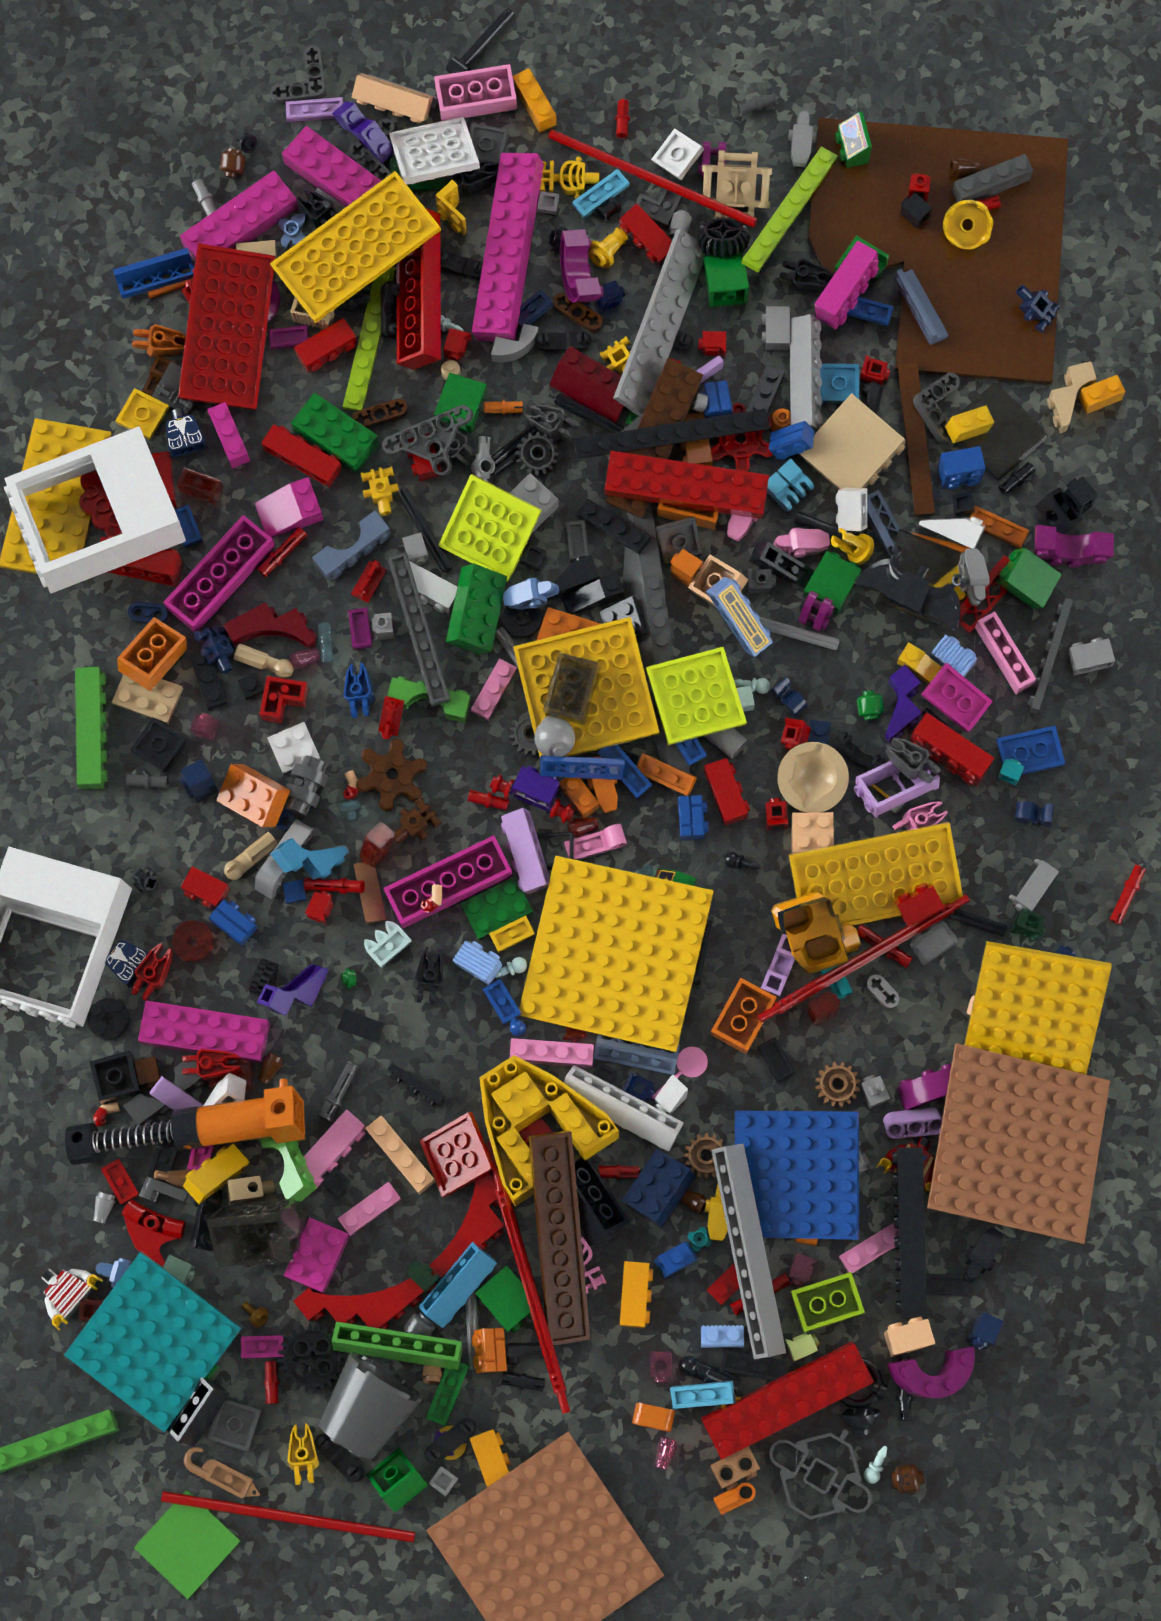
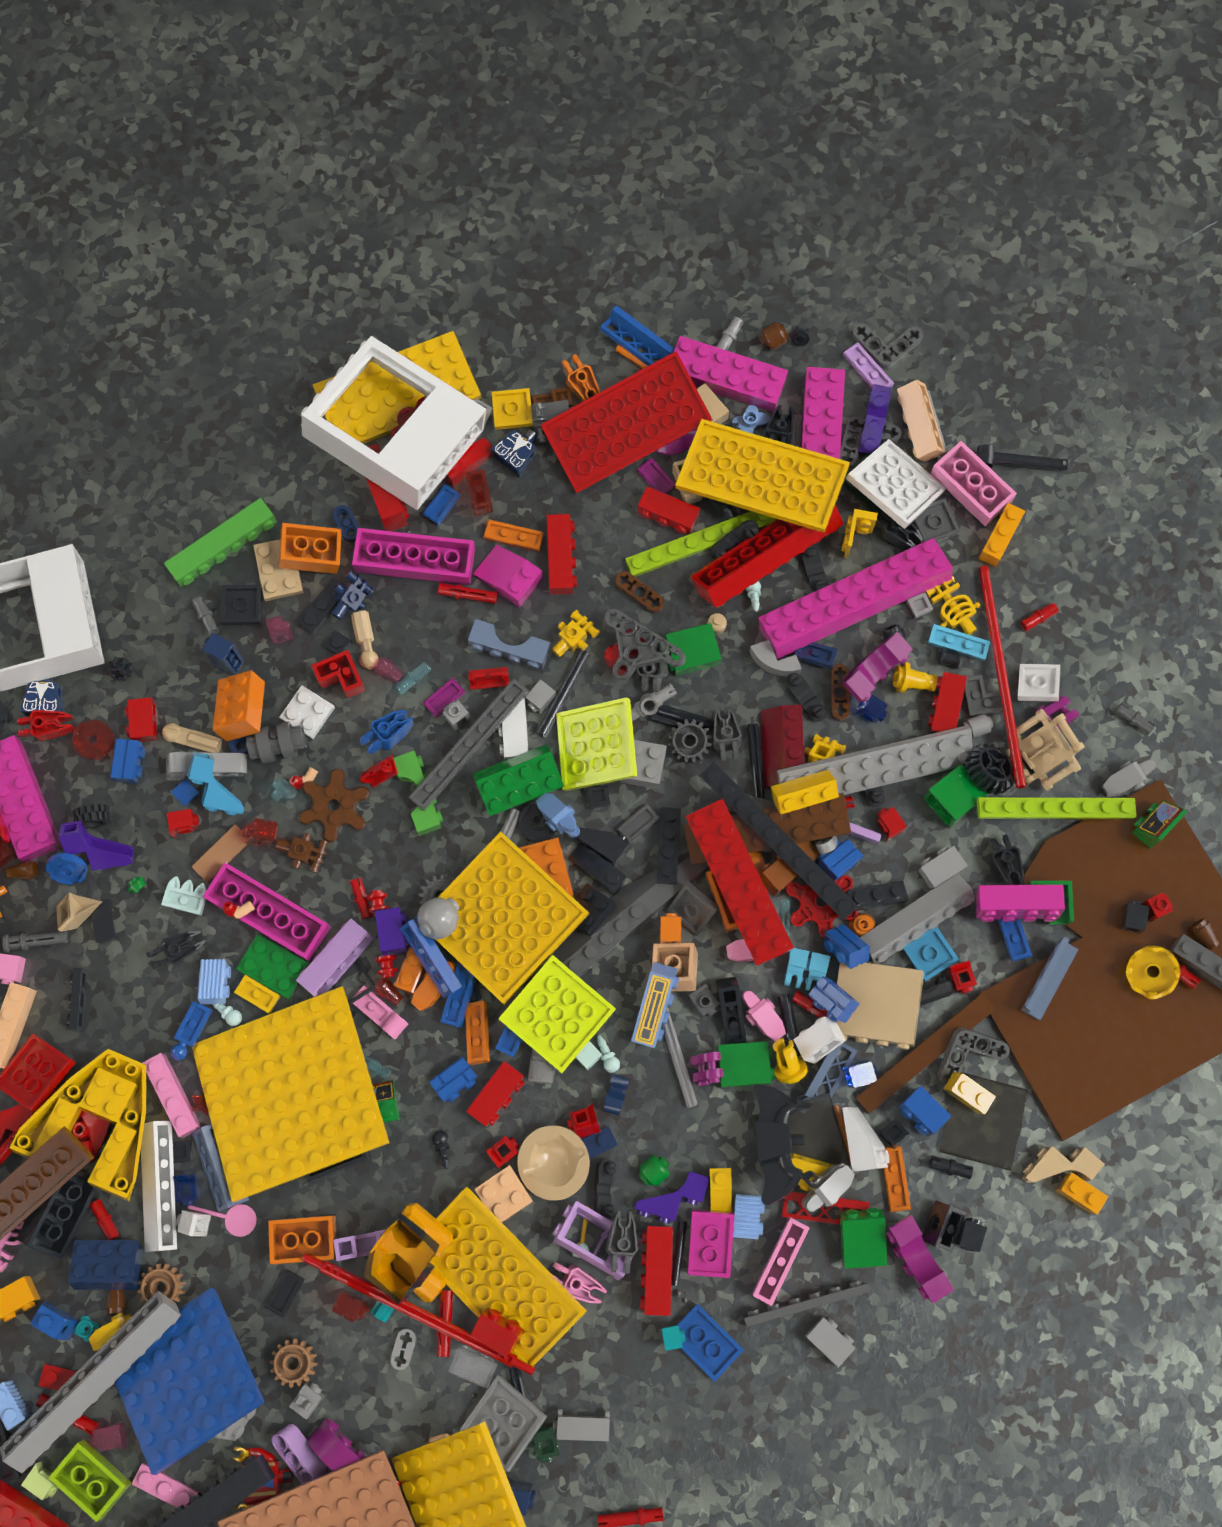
camera: 55 degrees right, 0 degrees up
dark pink brick [207,402,250,469] -> none
dark red arch [223,602,317,650] -> none
green brick [291,393,379,474] -> none
red pin [304,877,365,894] -> none
red window [443,328,472,361] -> none
bright pink plate [471,658,517,721] -> none
orange axle [484,399,523,415] -> none
clear smoke brick [543,652,600,725] -> none
dark blue leg [1014,801,1054,827] -> none
dark blue piece [1016,285,1060,333] -> none
none -> blue tile [45,853,88,885]
none -> tan slope [56,892,102,932]
none -> light grey plate [460,1375,547,1472]
none -> orange tile [483,519,544,552]
none -> yellow brick [771,770,839,814]
none -> red axle [792,990,829,1018]
none -> brick [809,976,859,1023]
none -> clear blue brick [842,1060,877,1088]

